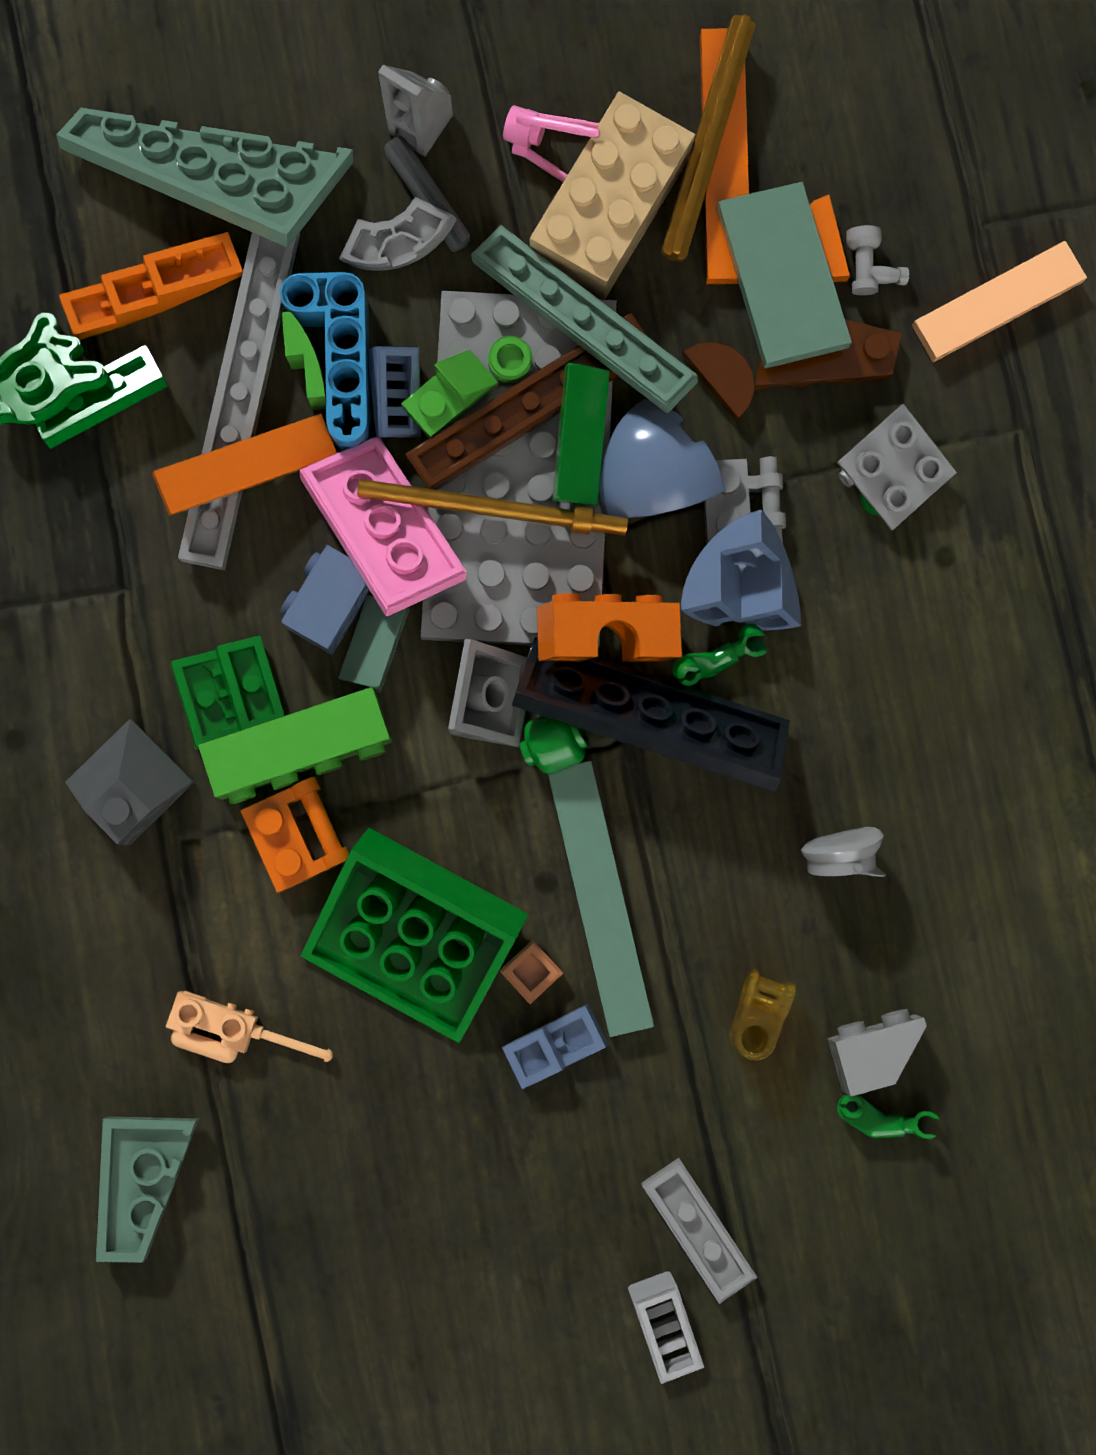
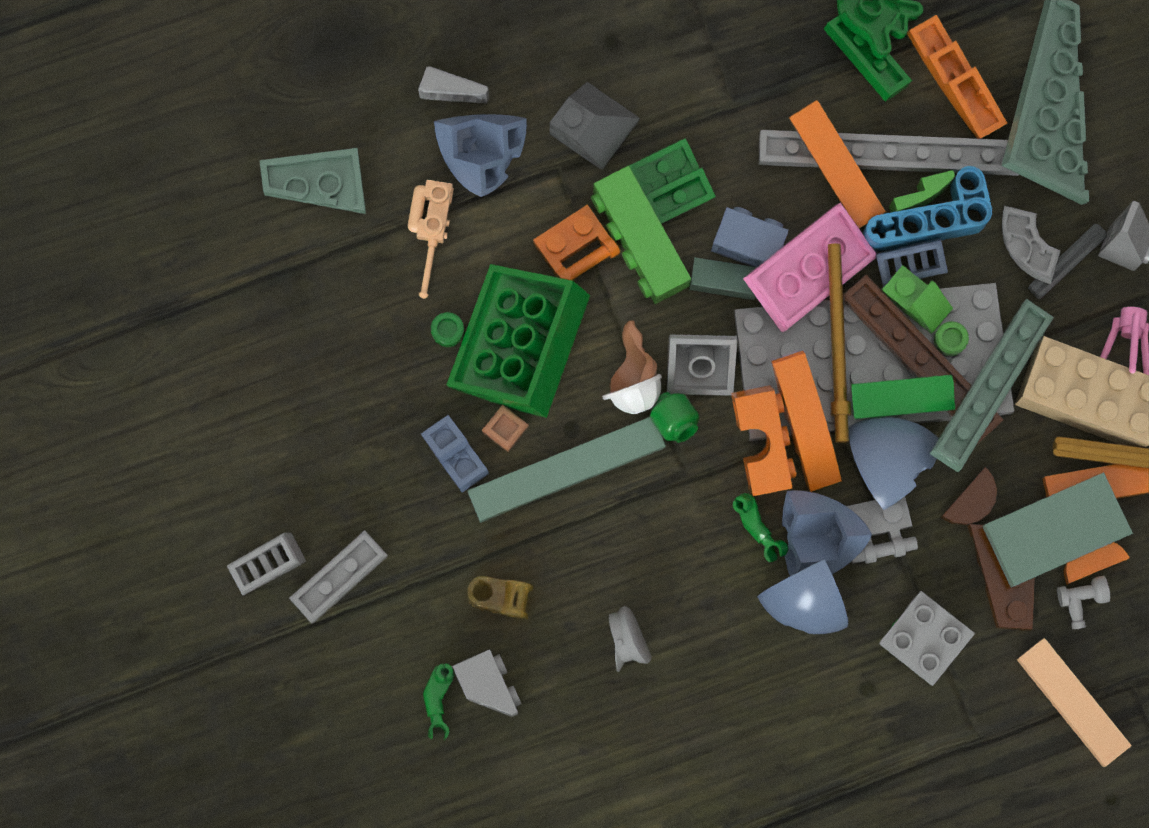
camera: 85 degrees right, 5 degrees down
black plate [512,637,790,792] -> none
none -> light grey slope [418,66,489,104]
none -> green tile [431,312,464,347]
none -> sand blue brick [434,114,527,197]
none -> piece [602,320,662,414]
none -> sand blue brick [757,559,848,634]
none -> orange slope [771,351,842,492]

